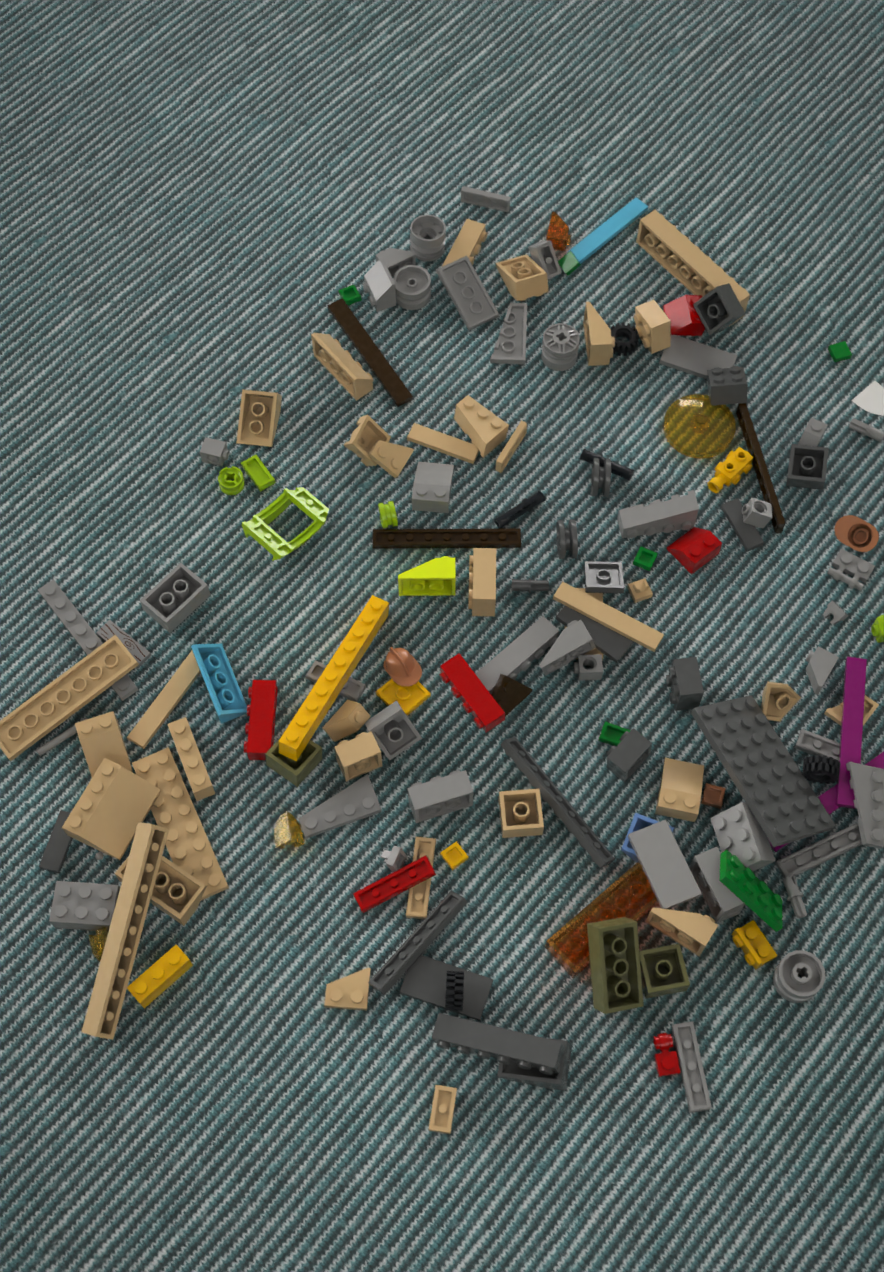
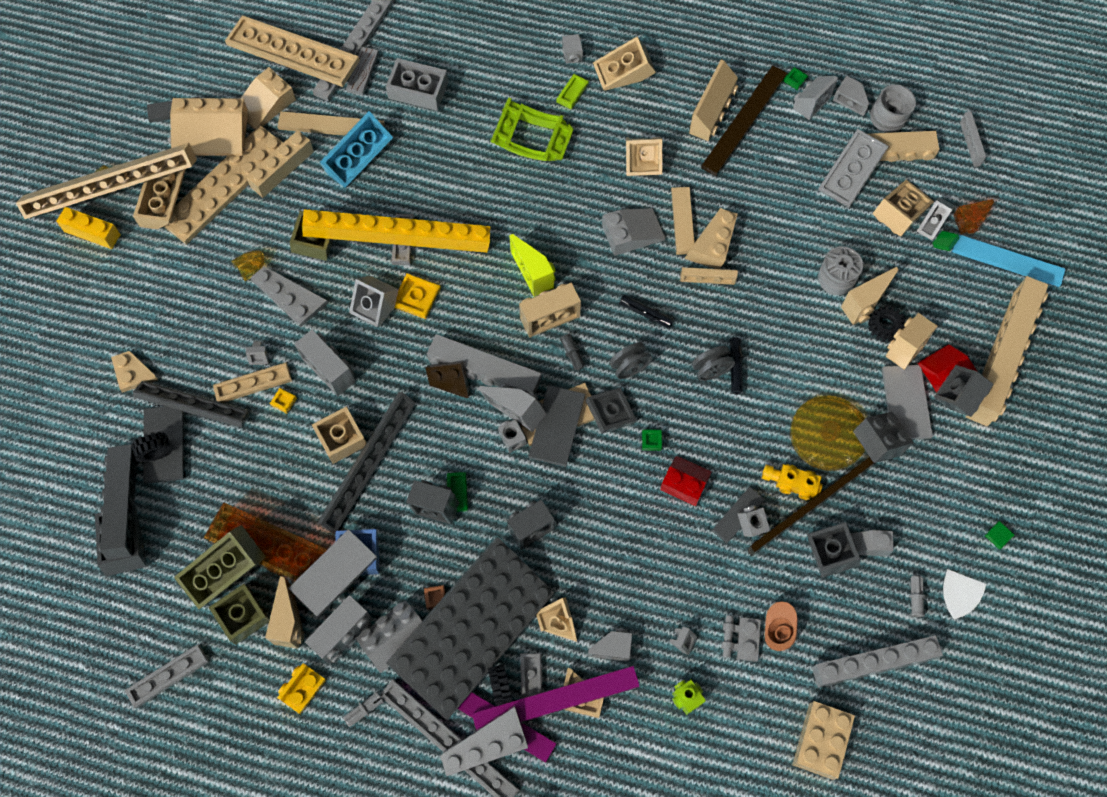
camera: 65 degrees right, 5 degrees up
light grey bar [36,717,88,756] -> none
light grey brick [49,881,120,932] -> none
lime wheel [218,466,245,495] -> none
red brick [244,680,278,760] -> none
tan slope [322,700,371,742] -> none
tan brick [334,731,382,781] -> none
red tile [353,855,436,913] -> none
tan wing [367,440,414,478] -> none
dark brown tile [372,528,521,549] -> none
lime wheel [378,501,398,529] -> none
nougat piece [383,647,422,687] -> none
light grey wheel [393,265,431,310] -> none
tan plate [429,1085,457,1134] -> none
red brick [439,653,505,733] -> none
light grey wing [490,303,527,365] -> none
tan tile [553,582,664,652] -> none
light grey wedge [617,490,699,538] -> none
tan tile [627,578,653,603] -> none
red plate [653,1033,681,1077] -> none
tan slope [655,758,704,822] -> none
green plate [720,850,783,932] -> none
light grey wheel [773,950,825,1003] -> none

